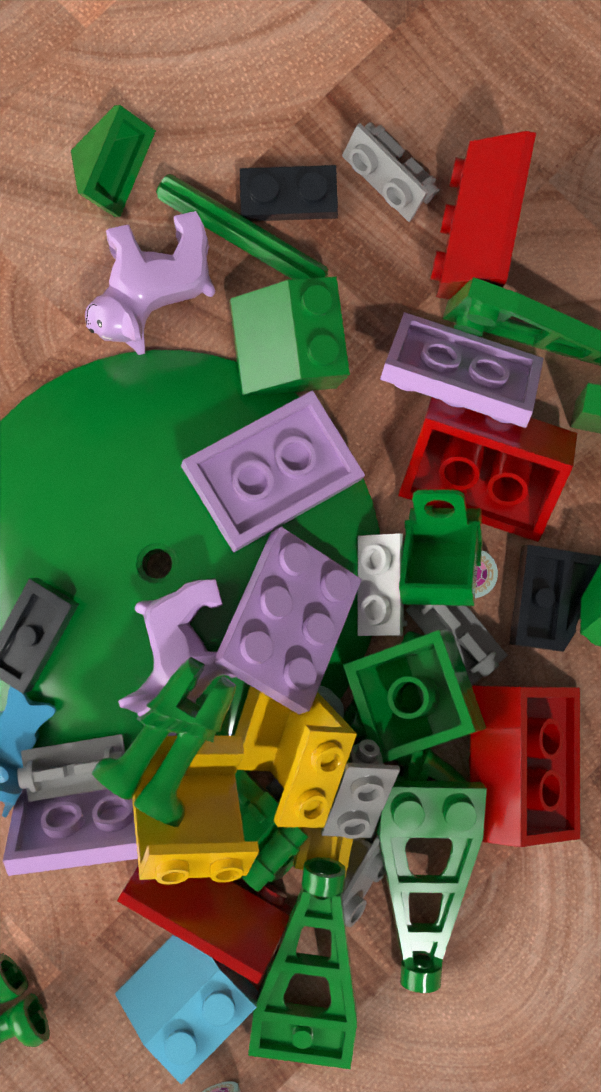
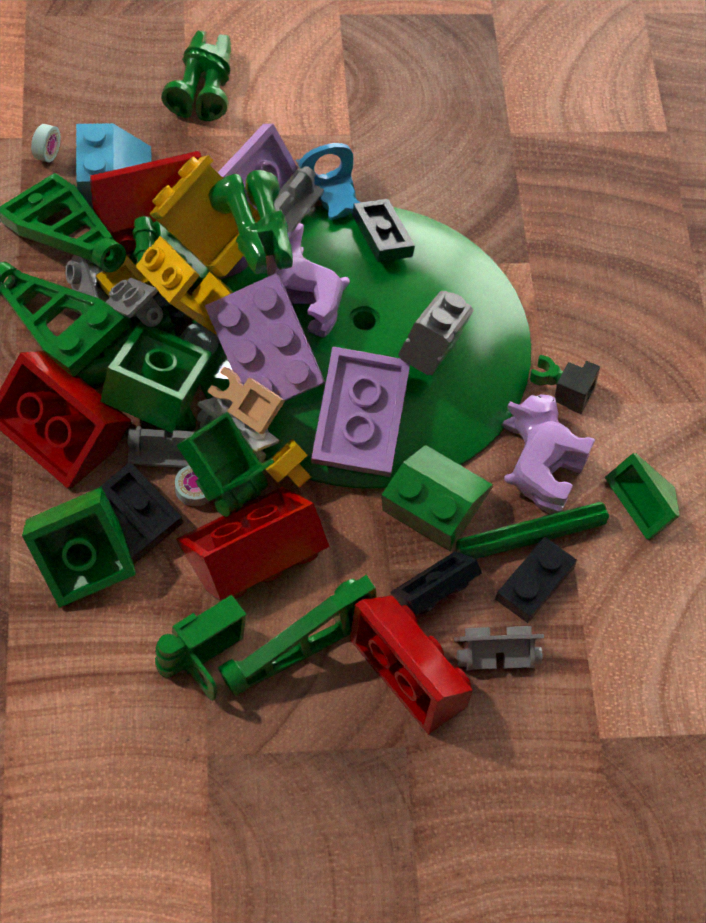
camera: 120 degrees right, 25 degrees down
lavender plate [380,312,544,428] -> none
none -> light nougat plate [207,366,285,434]
none -> yellow tile [266,438,311,488]
none -> black plate [390,551,482,615]
none -> dark grey brick [398,291,474,375]
none -> pearl dark grey piece [530,355,601,414]

